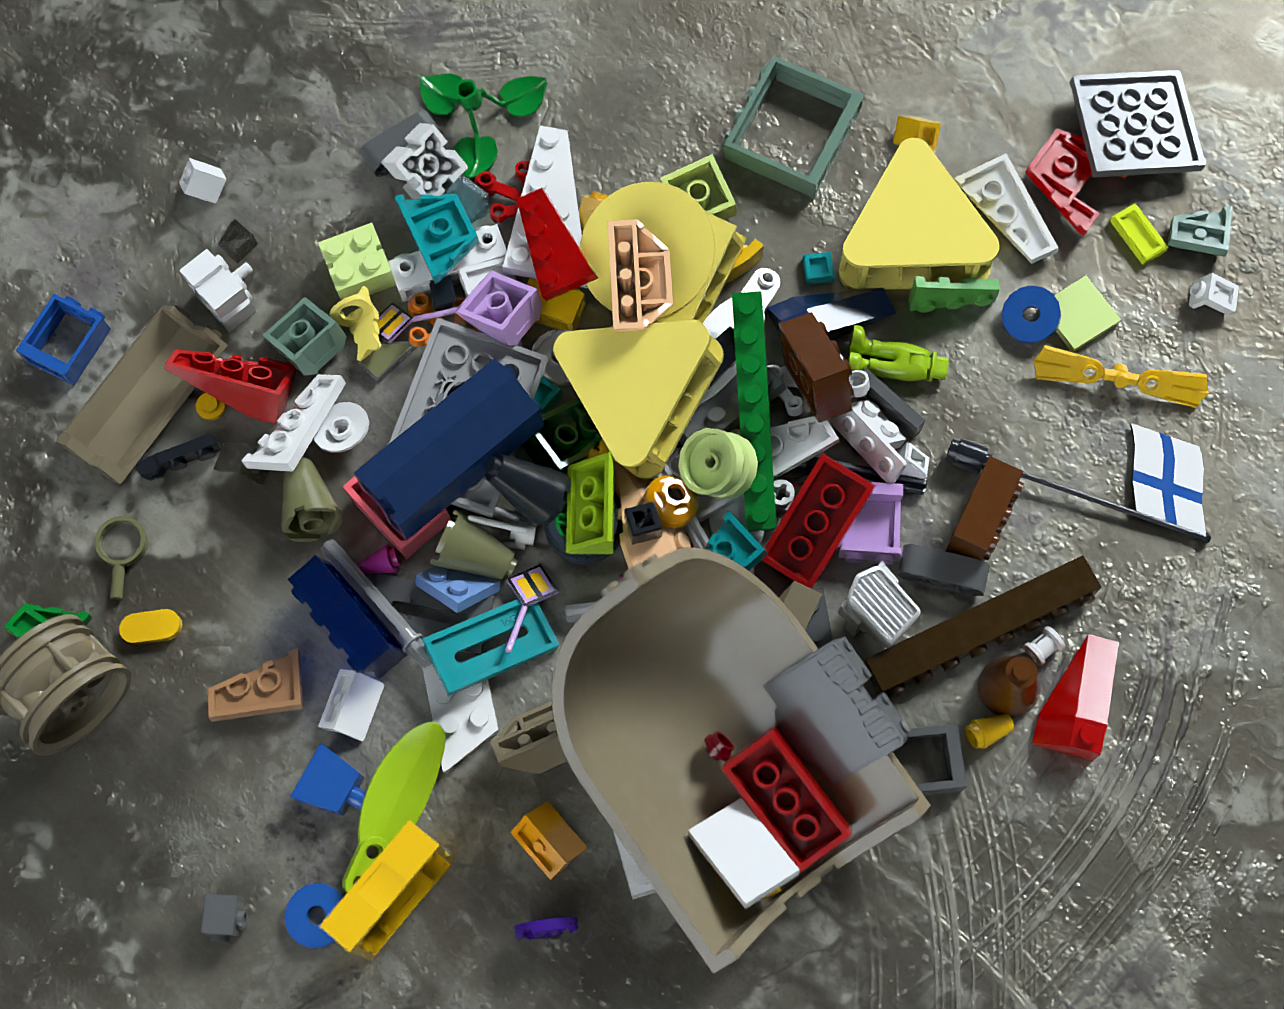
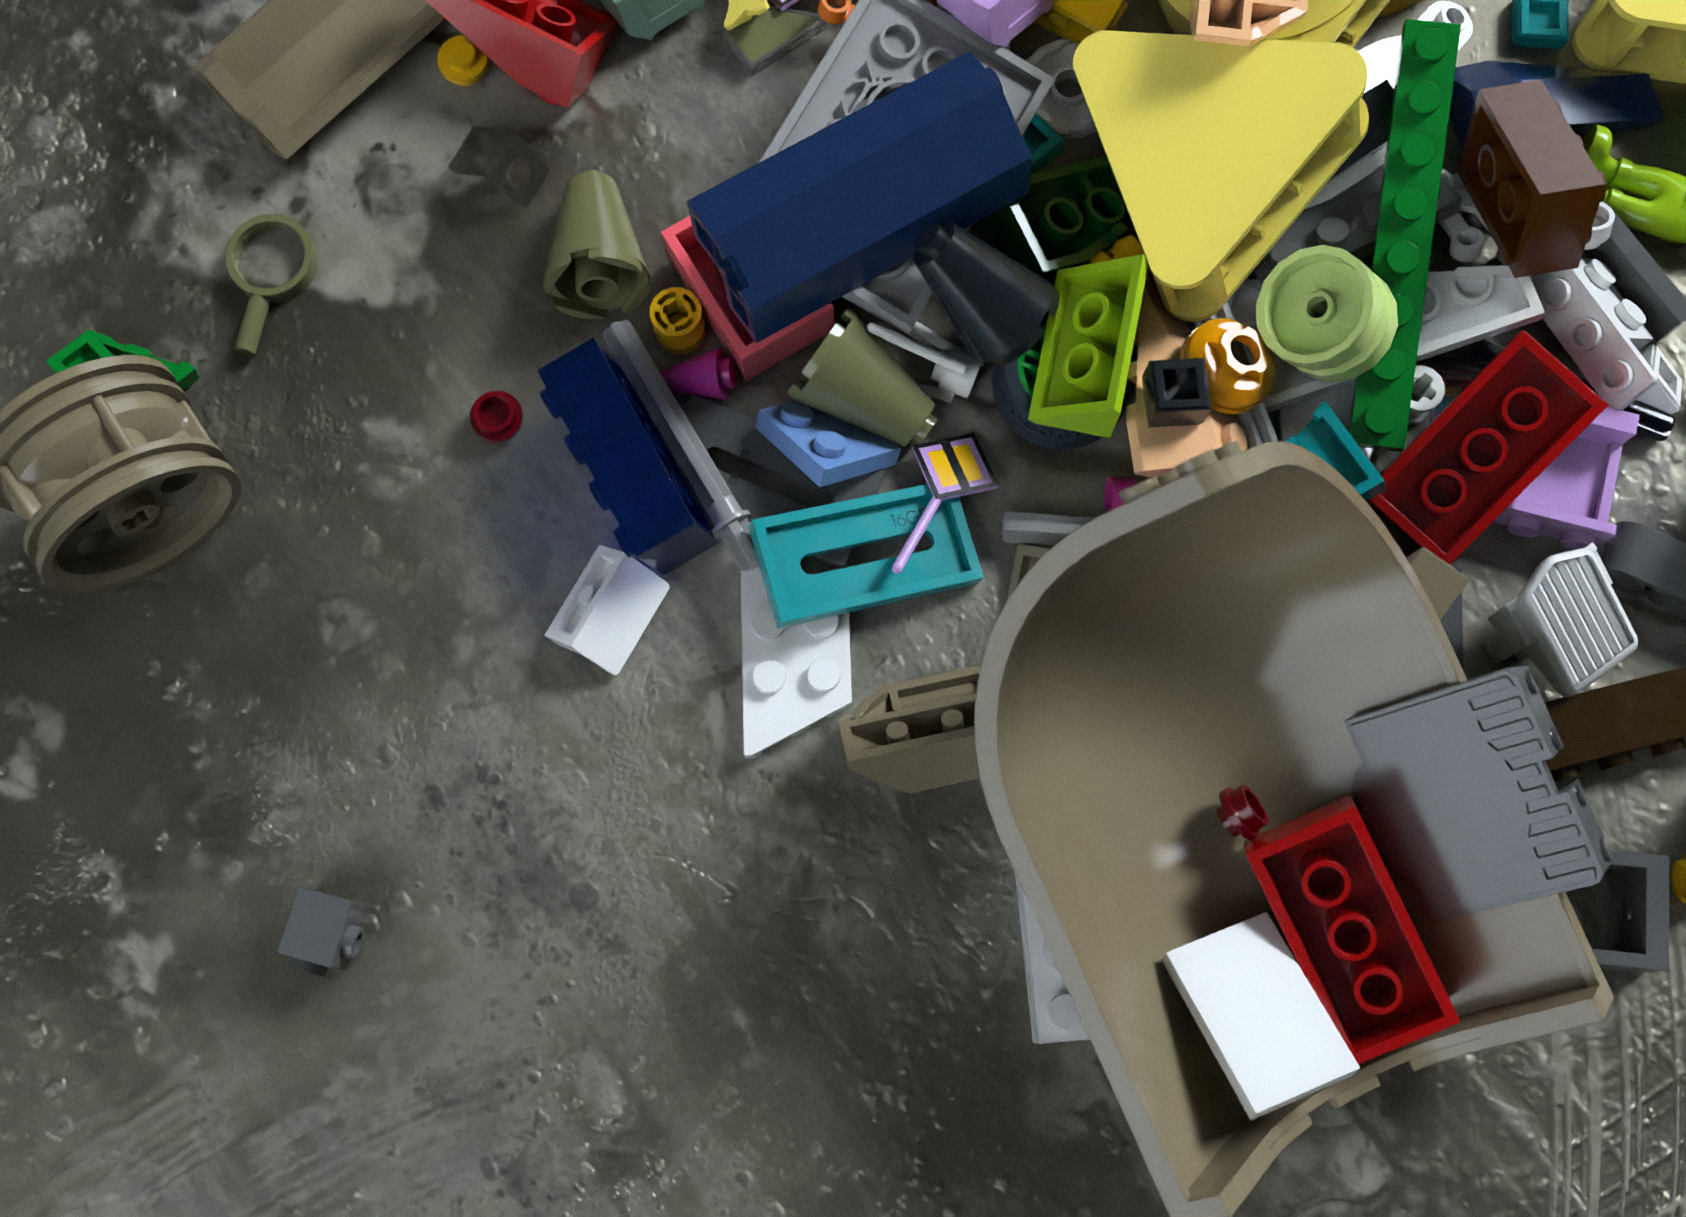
camera: 10 degrees right, 5 degrees up
yellow tile [119,609,182,645] -> none
black hinge [136,433,222,481] -> none
medium nougat wing [208,648,303,722] -> none
white wing [241,374,346,472] -> none
blue tile [285,883,344,949] -> none
blue torso [290,743,366,816] -> none
white dish [314,402,370,453] -> none
yellow tile [320,820,456,960] -> none
lime plant [342,722,445,893] -> none
light orange panel [510,802,587,880] -> none
dark purple tile [514,917,579,940] -> none
none -> dark red plate [470,391,524,443]
none -> yellow wheel [649,287,706,355]

